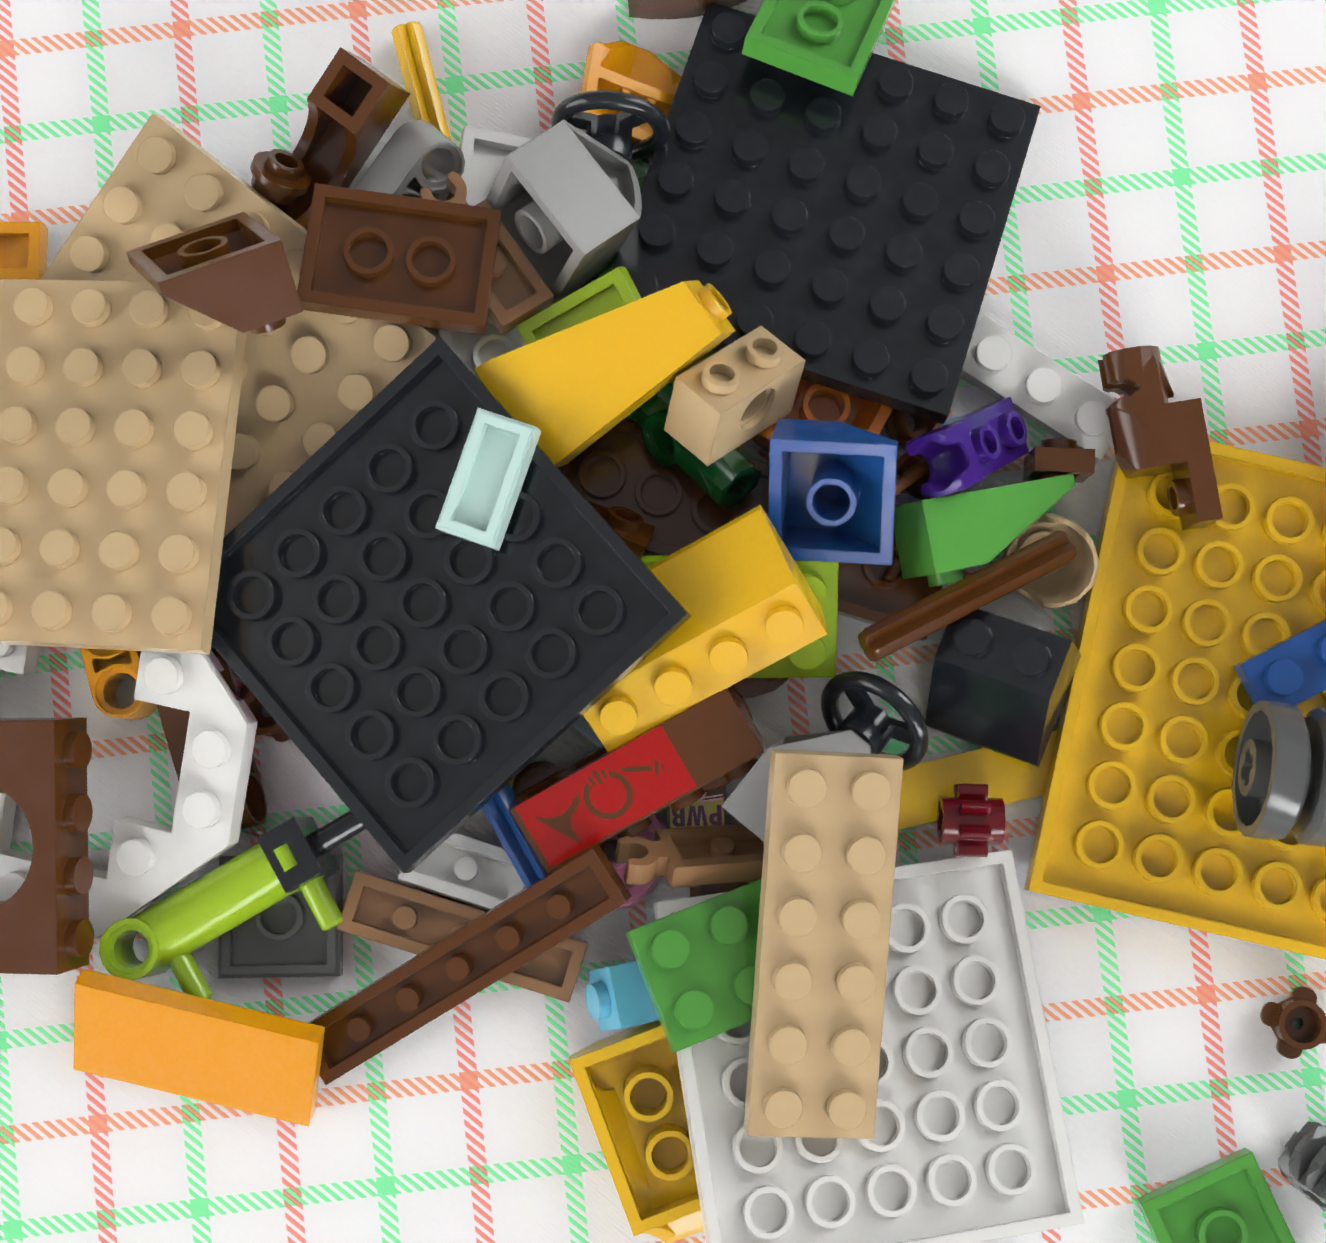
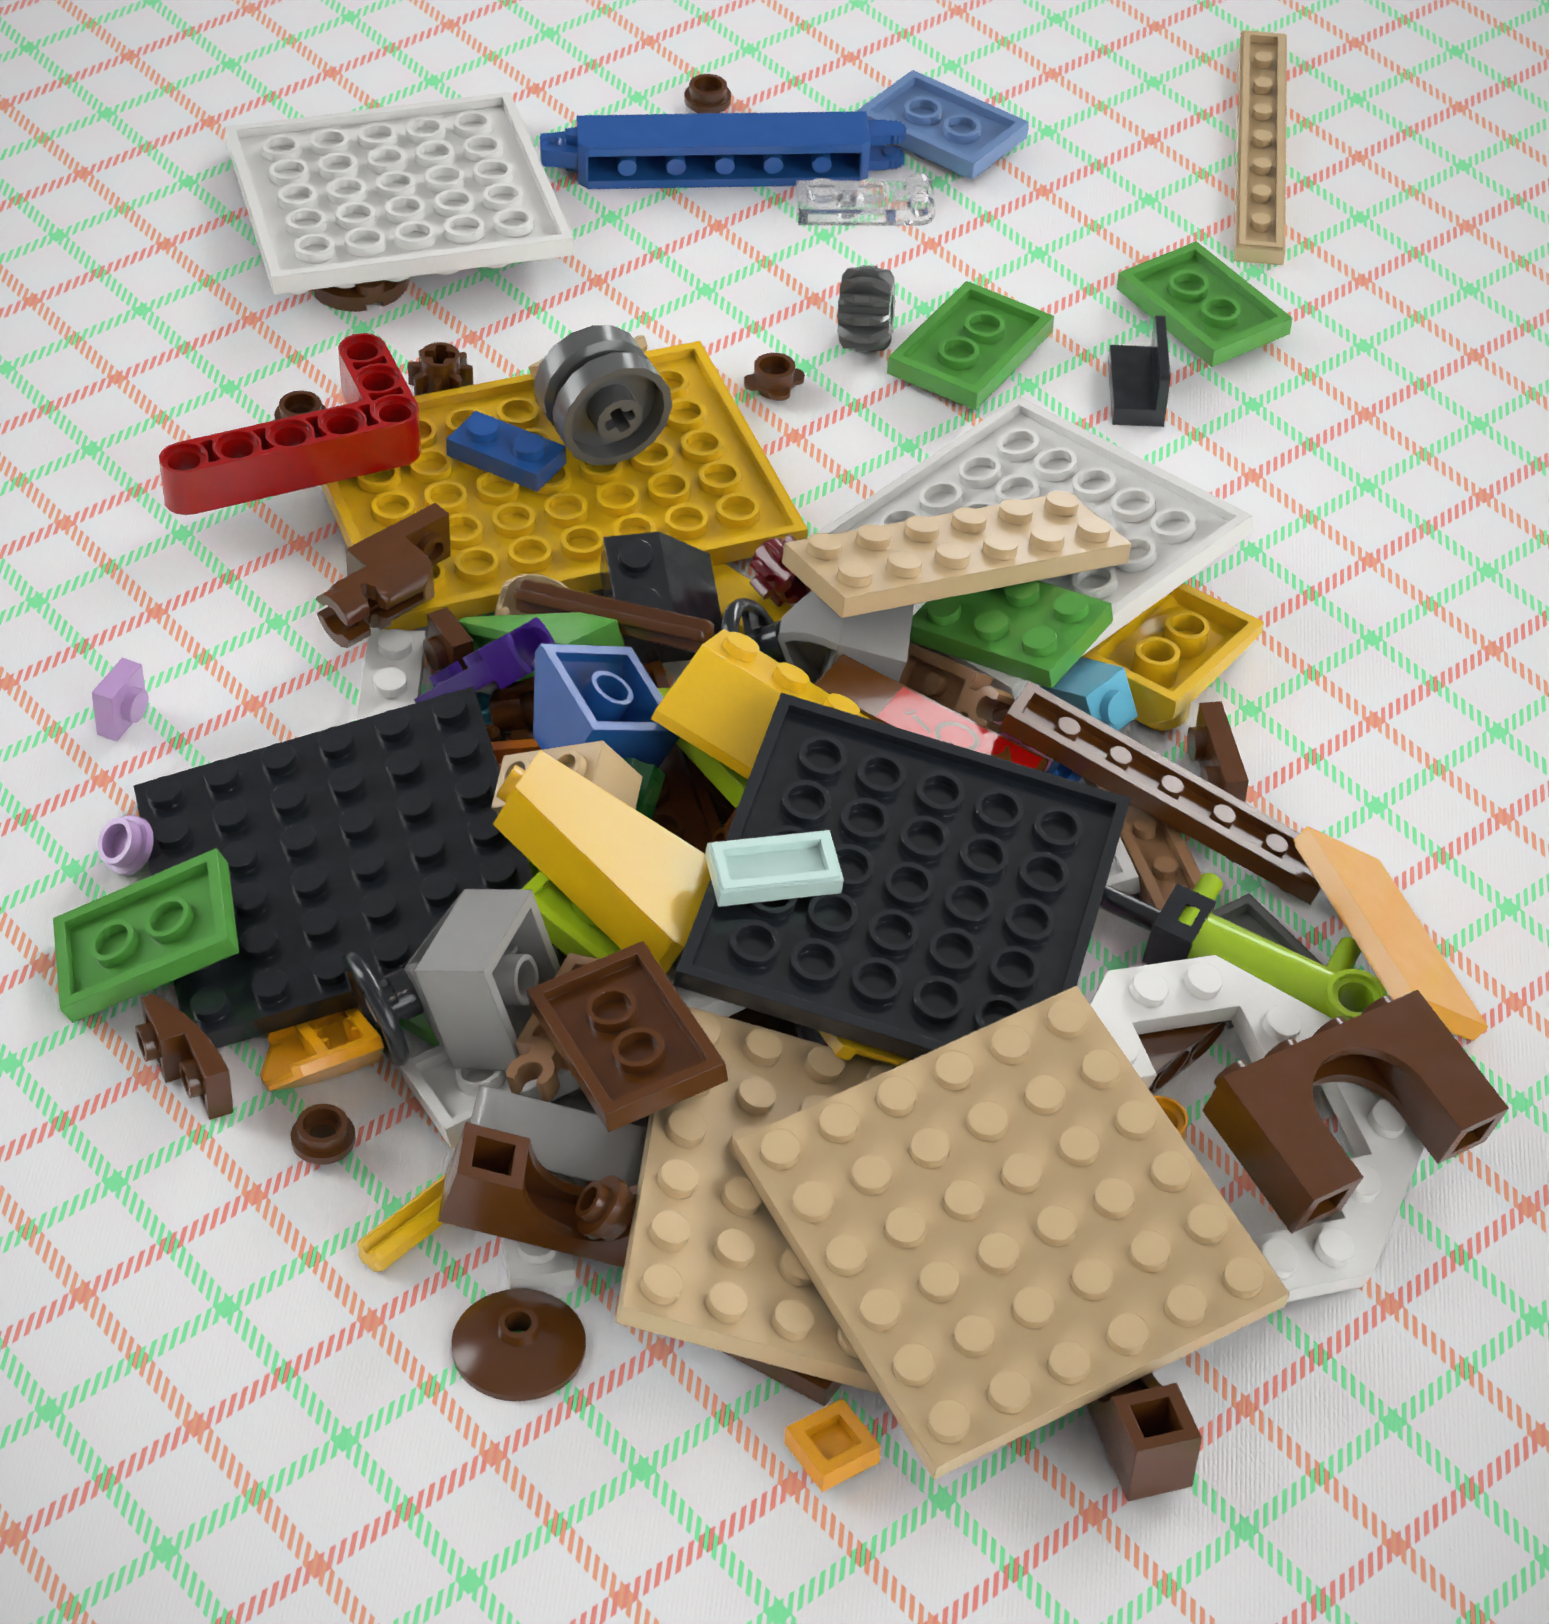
camera: 125 degrees left, 40 degrees down
reddish brown slope [126,212,303,334] -> none
none -> lavender plate [91,657,149,742]
none -> lavender plate [98,815,153,875]
none -> reddish brown plate [291,1104,356,1165]
none -> reddish brown dish [451,1289,586,1401]
none -> reddish brown plate [1187,701,1249,802]

